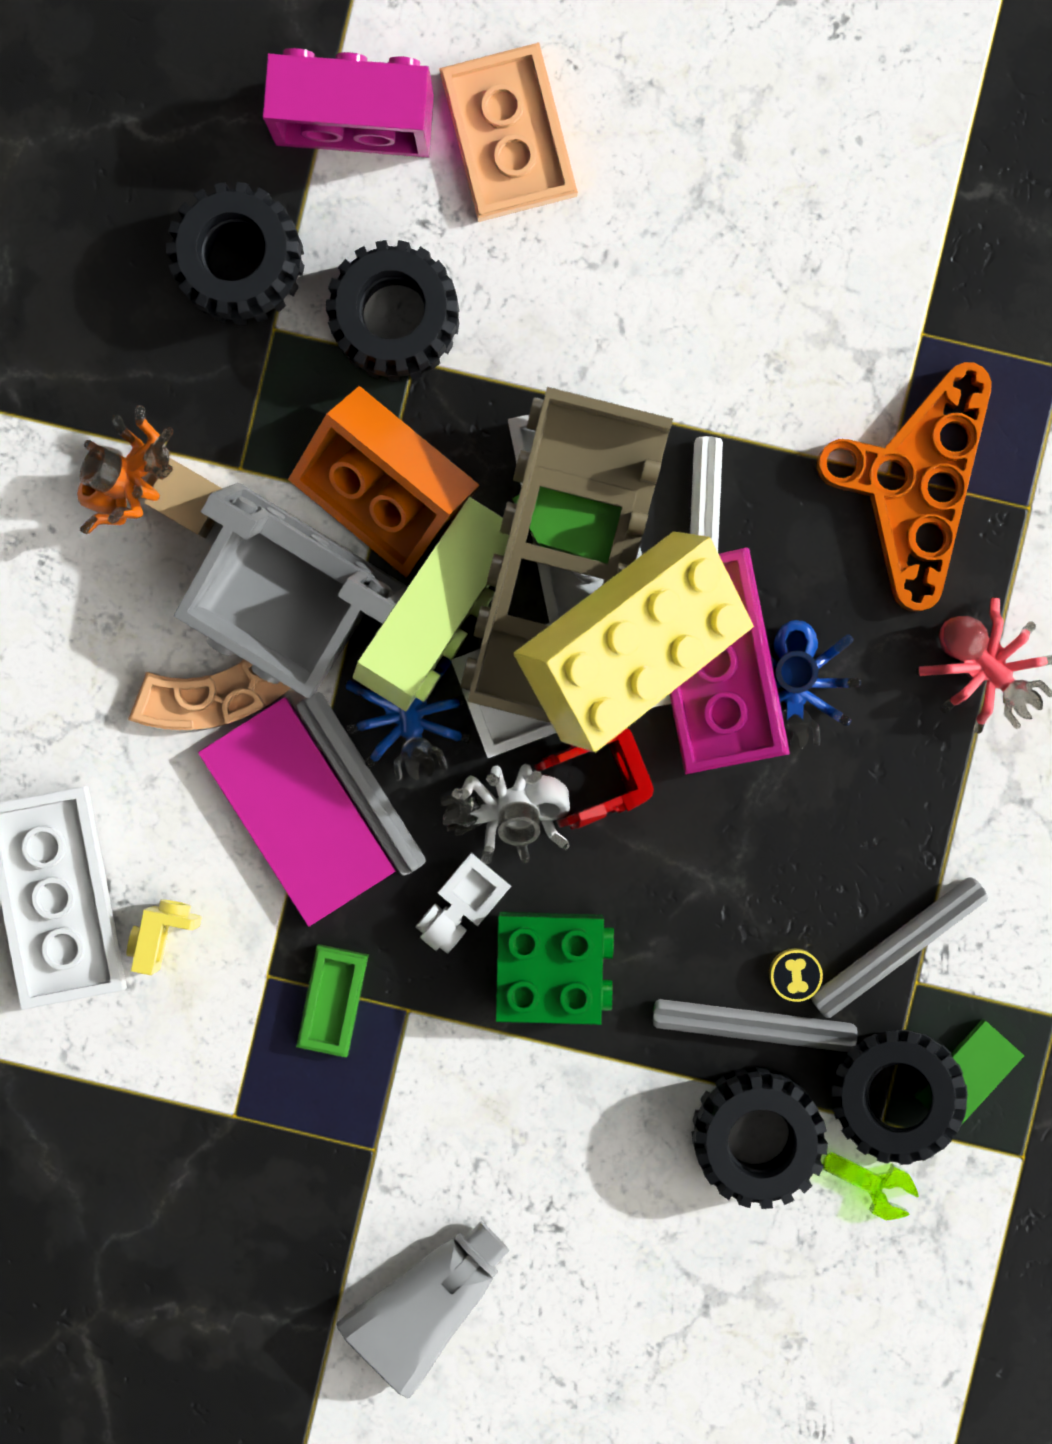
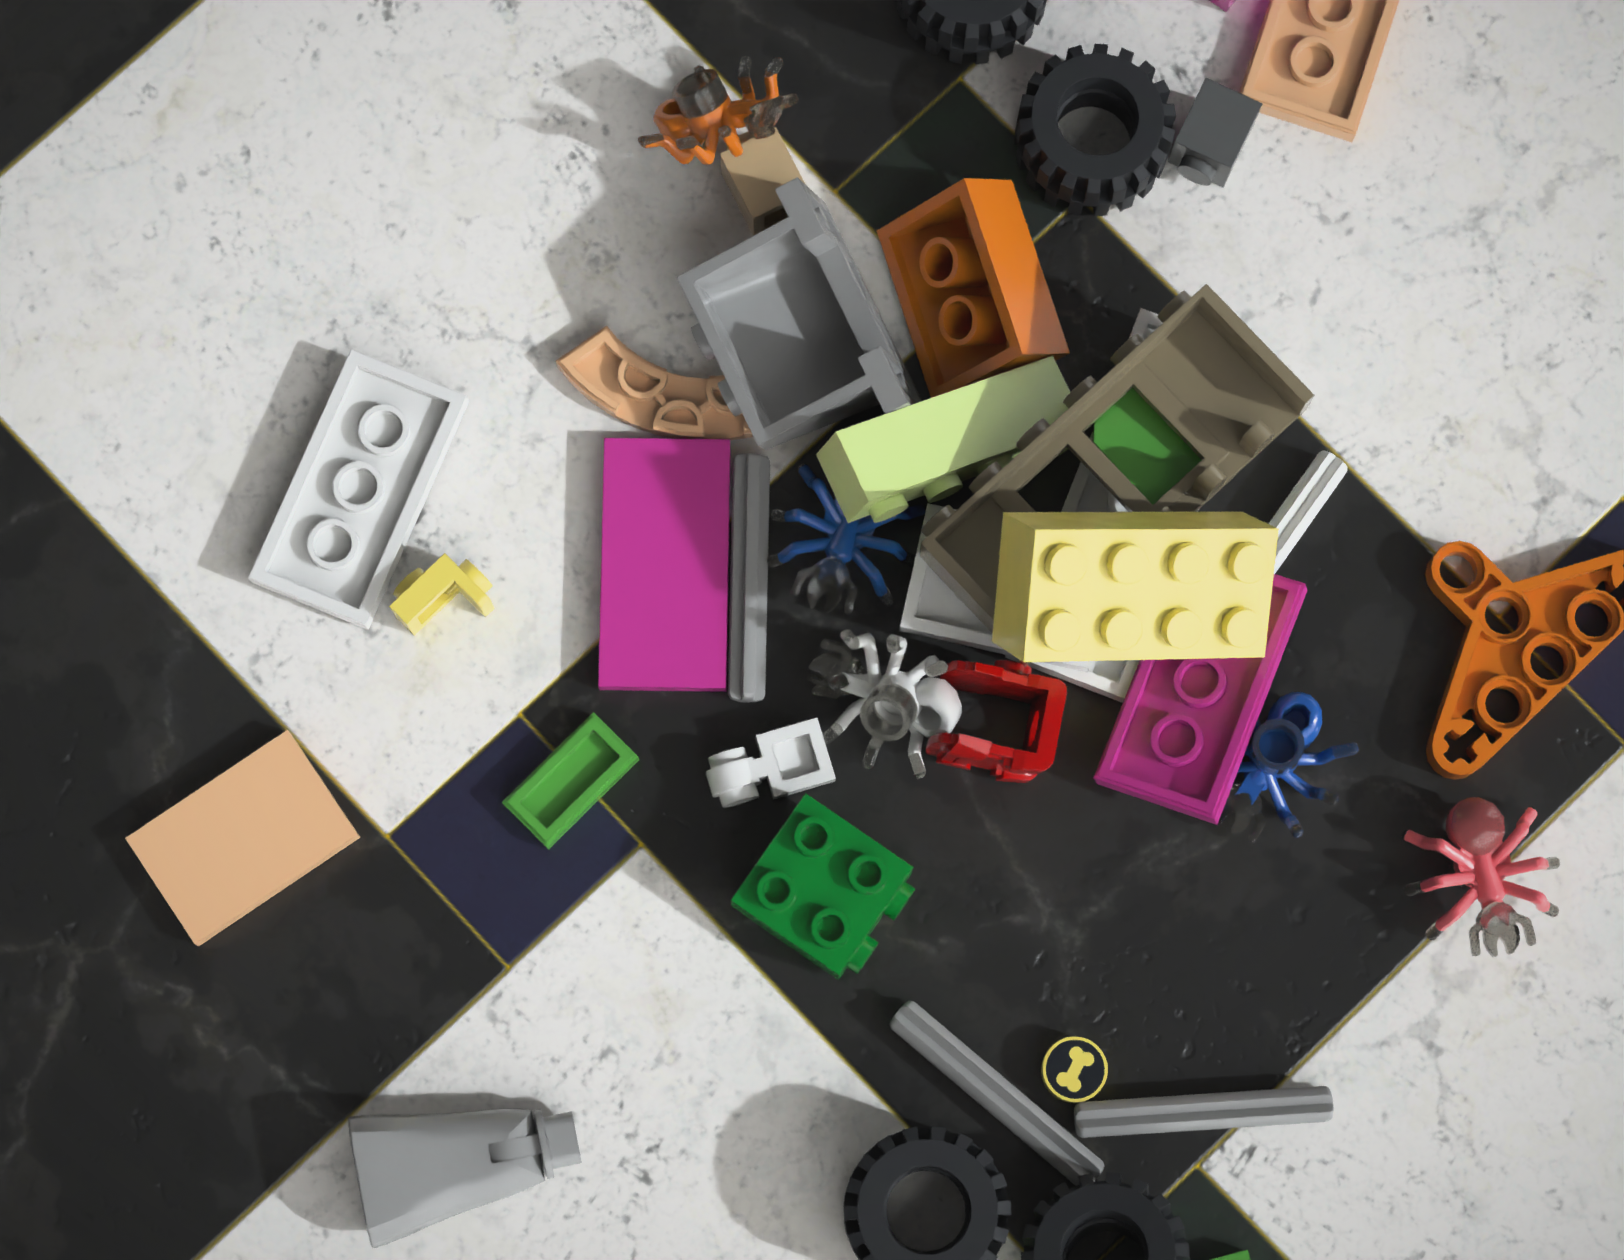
camera: 35 degrees right, 10 degrees down
none -> light nougat tile [125,730,360,946]
none -> dark grey brick [1168,78,1263,188]

